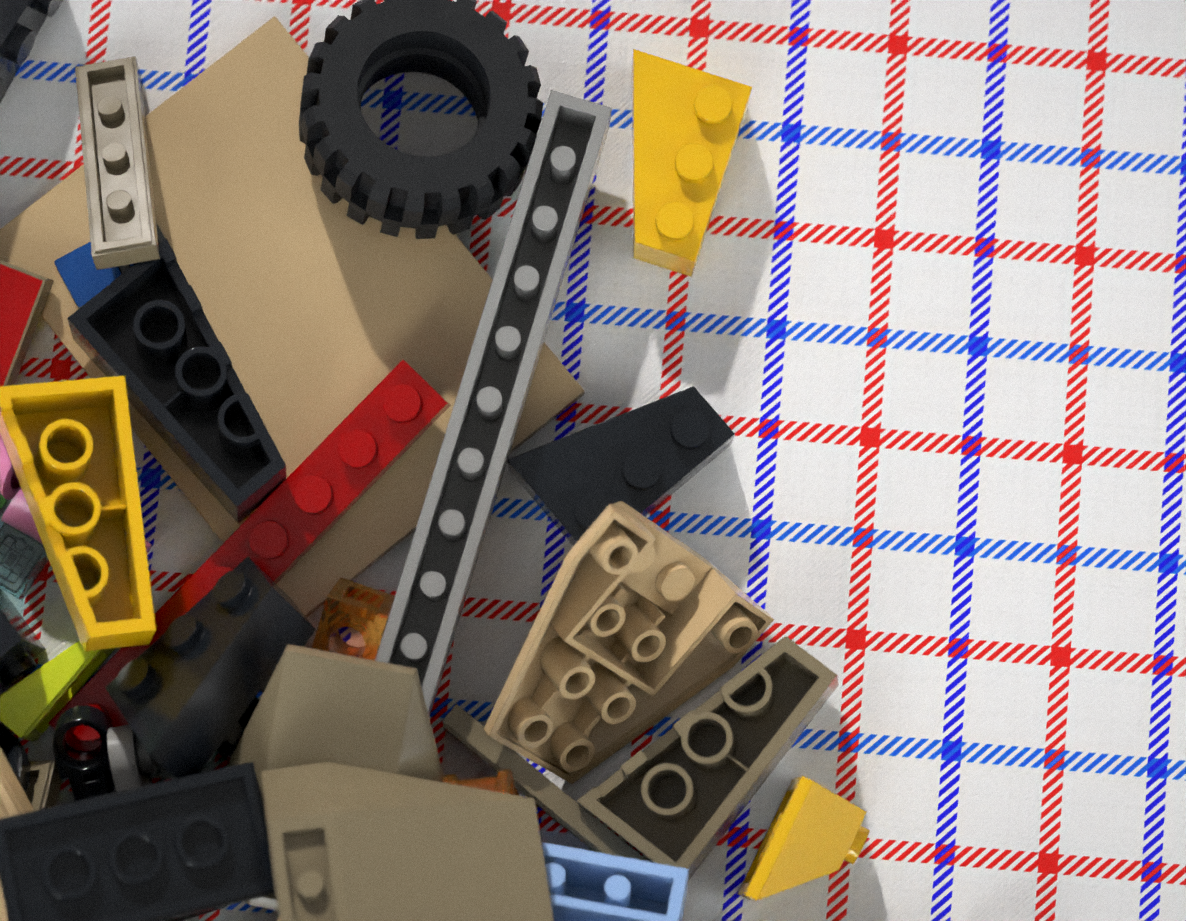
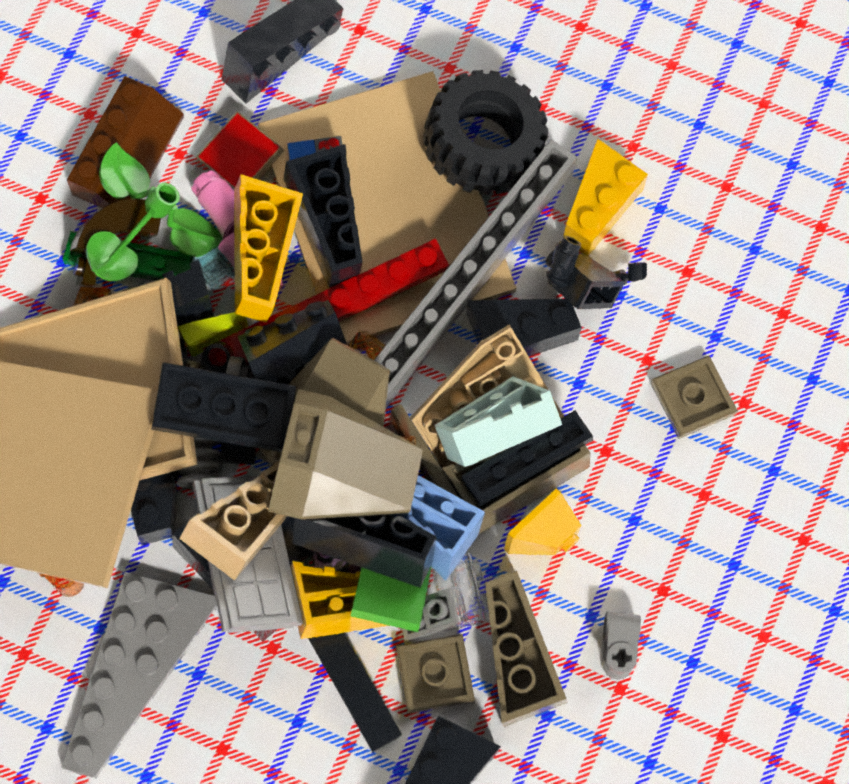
camera: 20 degrees right, 10 degrees down
tile [75,56,160,270] -> none
none -> light aqua wedge [435,376,562,467]
none -> black tile [462,410,593,507]
none -> black torso [546,235,647,309]
none -> dark tan tile [650,355,738,439]

